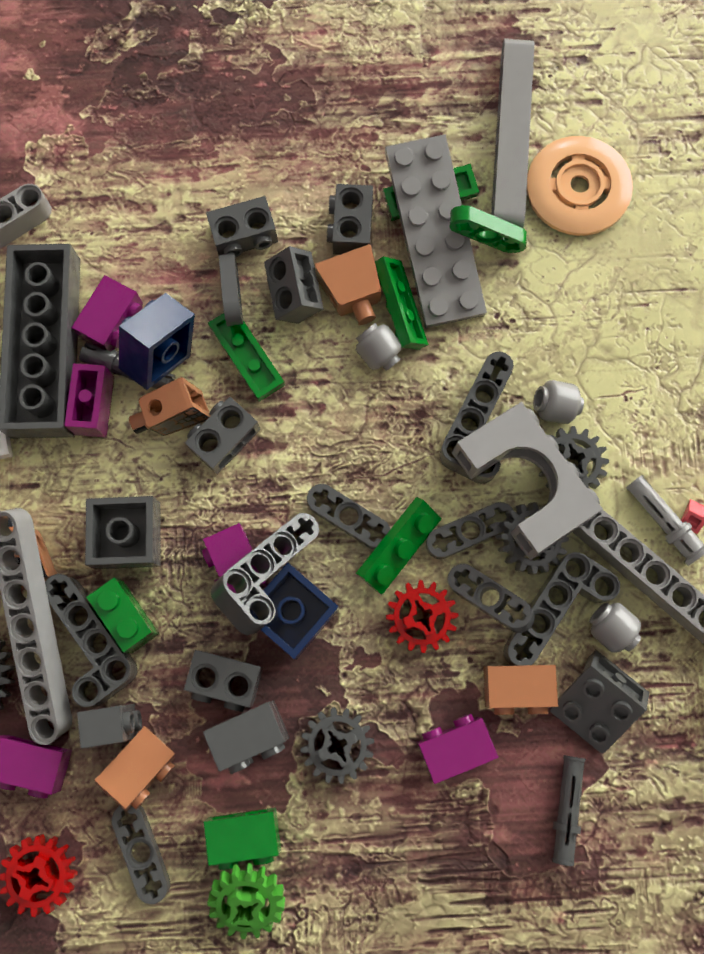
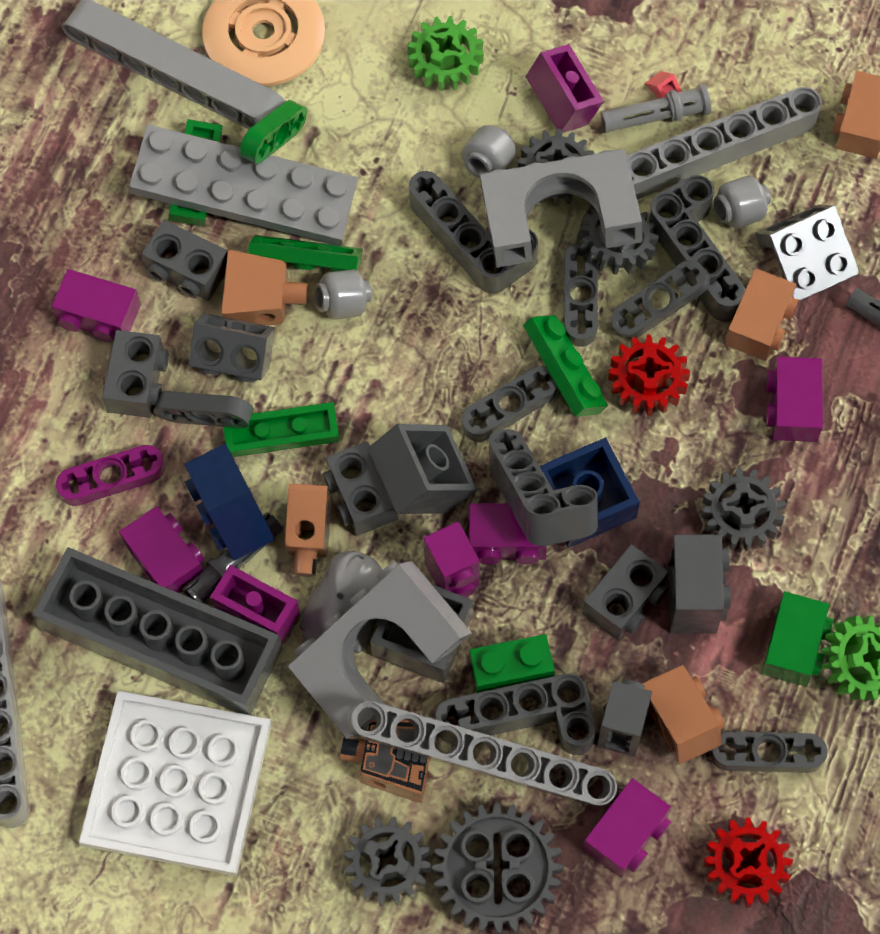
camera: 65 degrees left, 10 degrees down
none -> magenta brick [51,269,141,342]
none -> magenta beam [56,445,165,506]
none -> light grey arch [288,561,472,739]
none -> light grey piece [299,550,383,653]
none -> dark grey brick [368,424,477,514]
none -> bright green gear [407,16,484,91]
none -> magenta brick [423,521,480,598]
none -> magenta brick [525,44,604,133]

